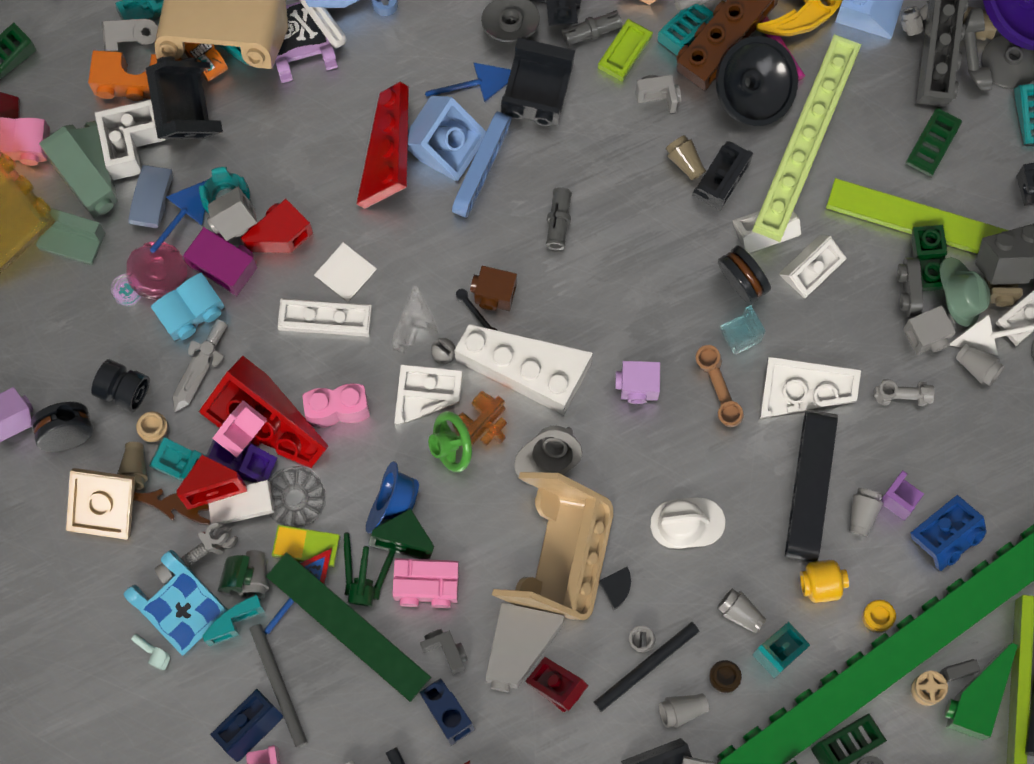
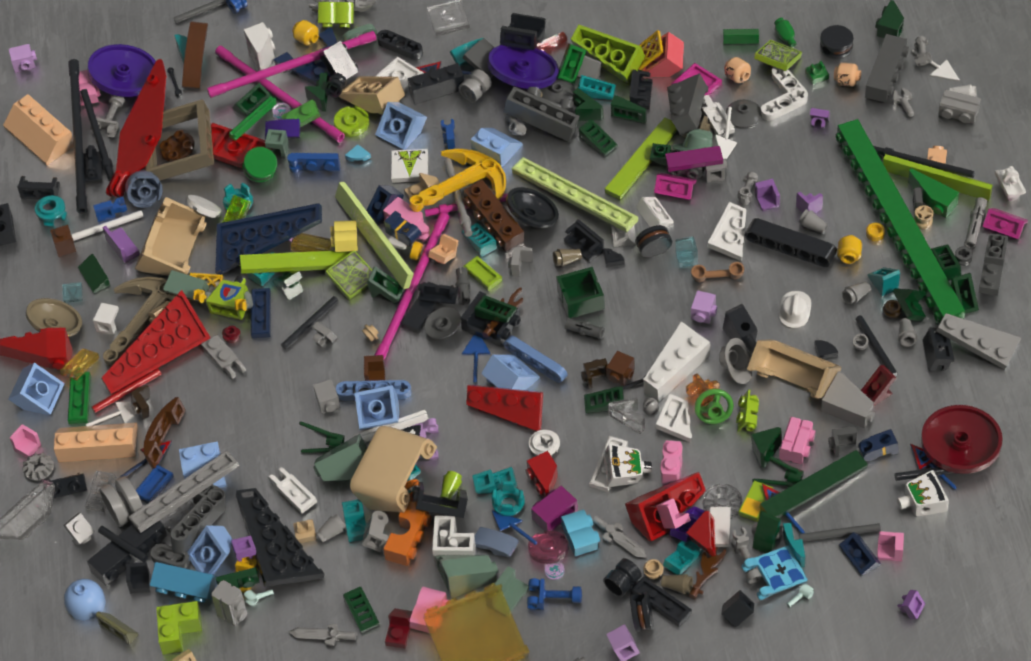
camera: 70 degrees left, 20 degrees down
tile [66,468,135,540] -> none
light grey brick [207,186,257,241] -> none
white sticker [314,242,377,302] -> none
blue piece [366,461,419,534] -> none
blue bracket [910,495,987,571] -> none
light grey cone [956,344,1004,386] -> none
none -> lime cone [440,471,462,499]
none -> teal slope [472,467,518,494]
none -> dark green slope [474,295,517,323]
none -> reddish brown piece [482,287,523,338]
none -> blue bar [527,578,582,610]
none -> white gear [529,430,560,457]
none -> dark green piece [556,267,605,318]
none -> dark green slope [573,88,604,121]
none -> dark brown bracket [581,358,608,389]
none -> dark green slope [584,386,625,413]
none -> black tile [603,248,625,267]
none -> white torso [604,444,652,487]
none -> dark green slope [611,95,647,124]
none -> black tile [631,576,692,627]
none -> dark pink panel [654,173,697,200]
none -> magenta tile [665,146,723,172]
none -> black panel [721,590,755,627]
none -> black torso [722,304,758,353]
none -> lime hinge [736,389,759,432]
none -> medium lavender panel [755,179,780,211]
none -> dark green slope [892,288,927,322]

